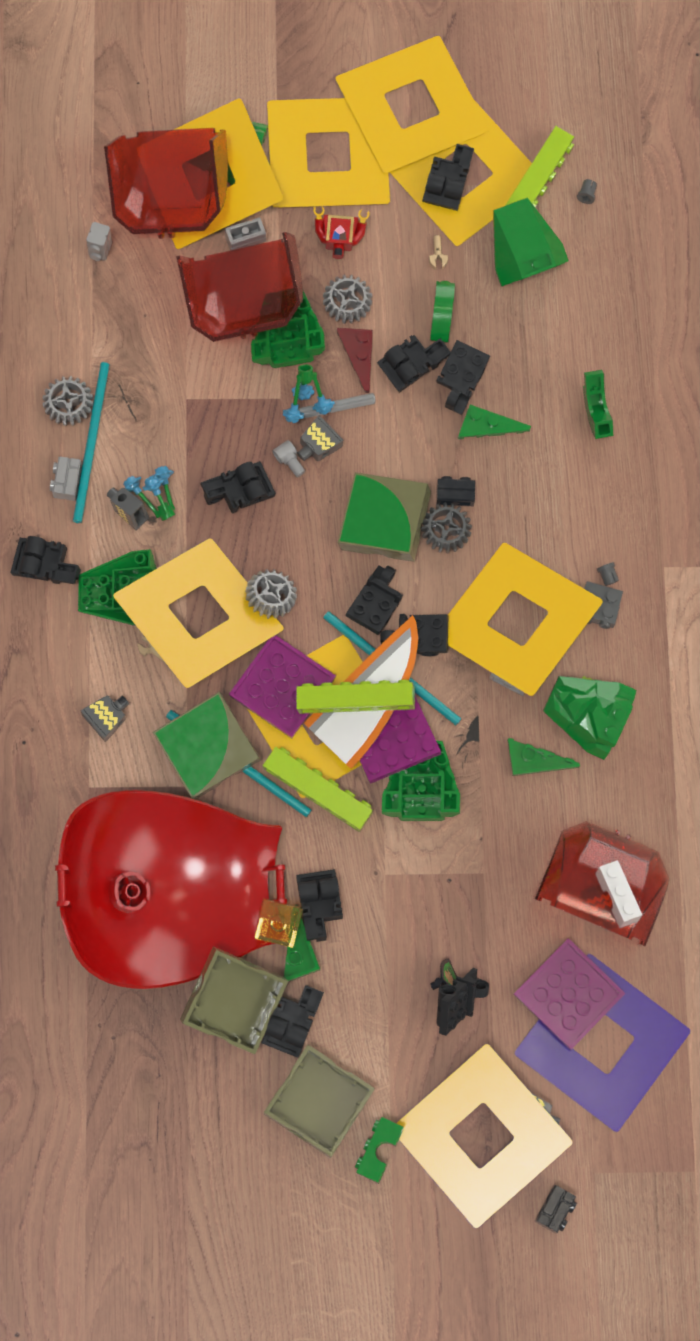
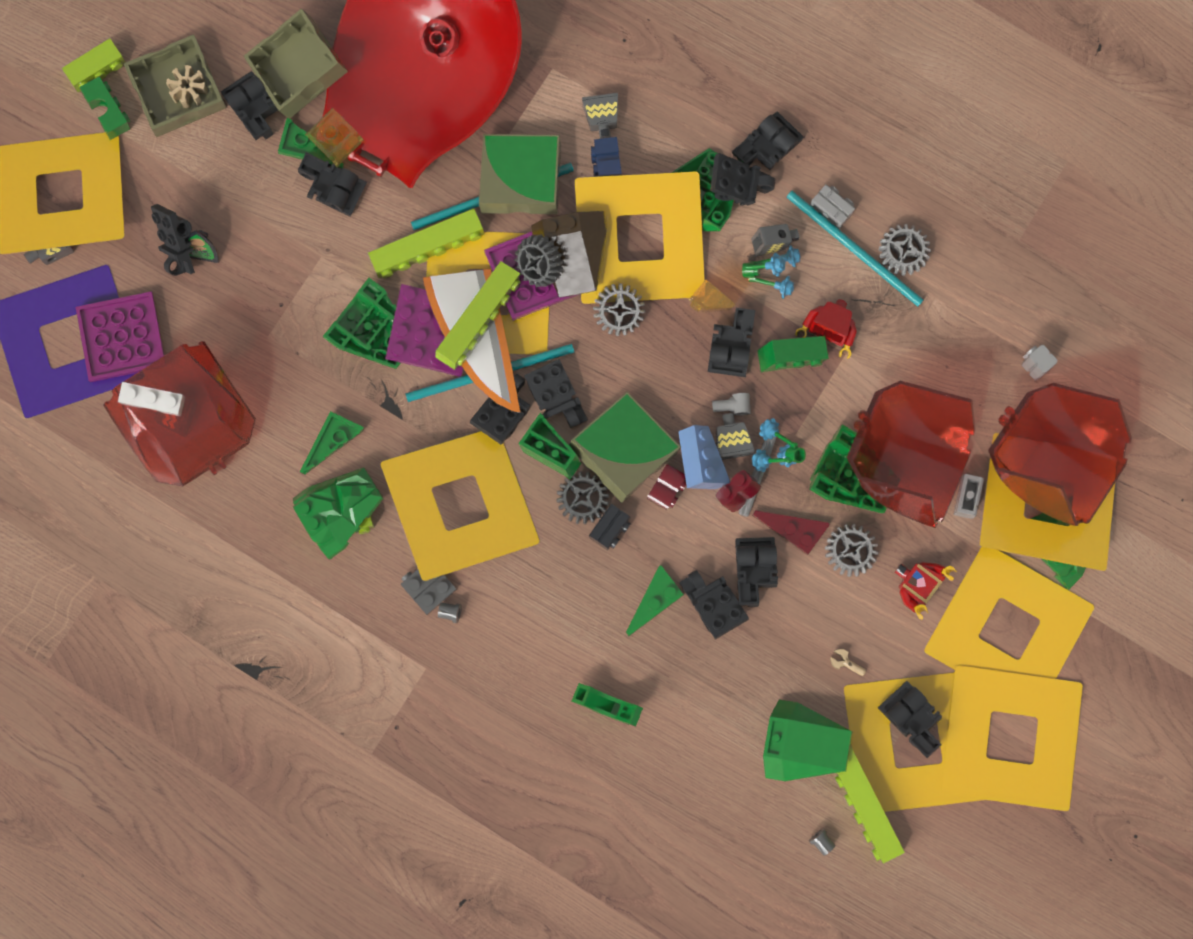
camera: 130 degrees right, 5 degrees up
green arch [430,281,455,342] -> none
none -> lime brick [62,38,126,92]
none -> tan gear [166,65,208,108]
none -> dark grey gear [515,235,564,287]
none -> green wedge [518,413,581,479]
none -> dark brown wedge [531,211,607,298]
none -> dark blue brick [591,137,622,177]
none -> dark red brick [647,464,686,510]
none -> medium blue wedge [678,425,730,489]
none -> clear yellow slope [689,280,736,313]
none -> black plate [710,153,776,206]
none -> dark red brick [716,470,761,513]
none -> green wedge [757,336,829,373]
none -> red torso [795,299,857,359]

